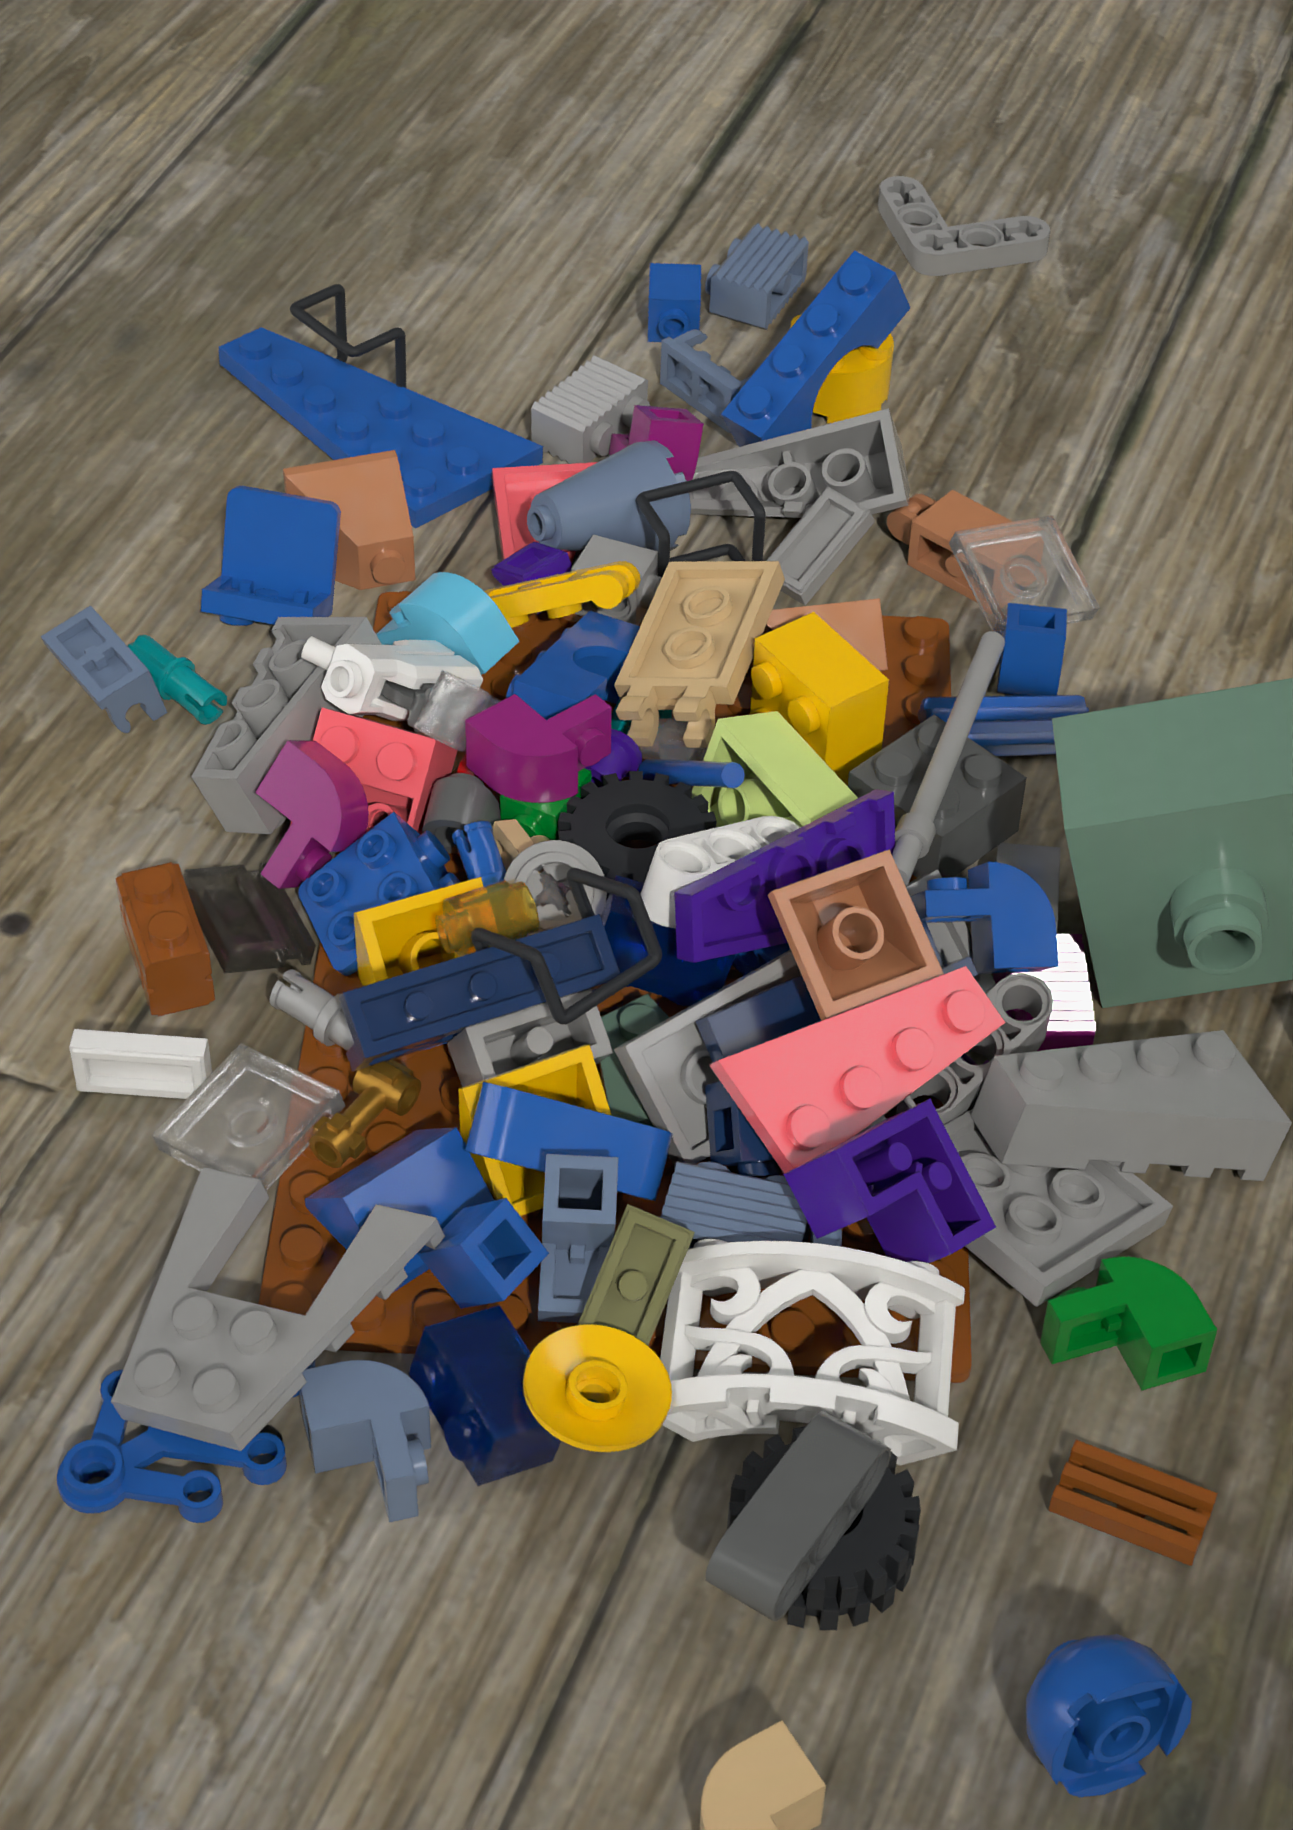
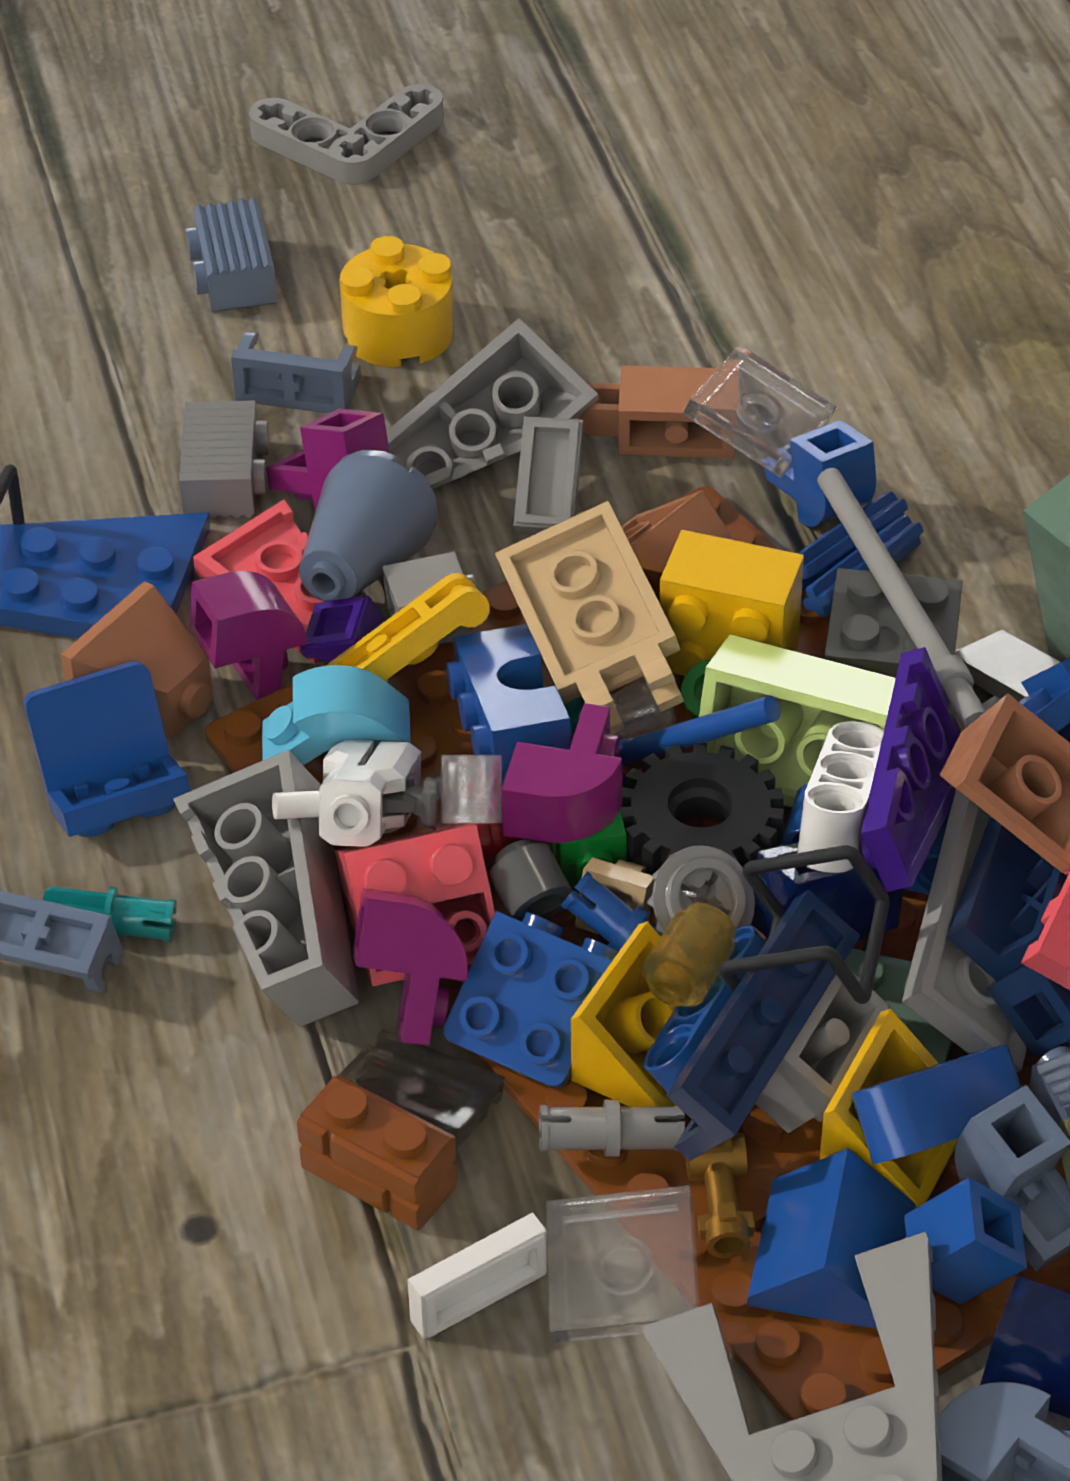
camera: 35 degrees left, 0 degrees up
black piece [636,471,766,577] -> none
blue brick [648,263,701,342] -> none
blue arch [721,250,910,447] -> none
none -> magenta brick [189,571,307,700]

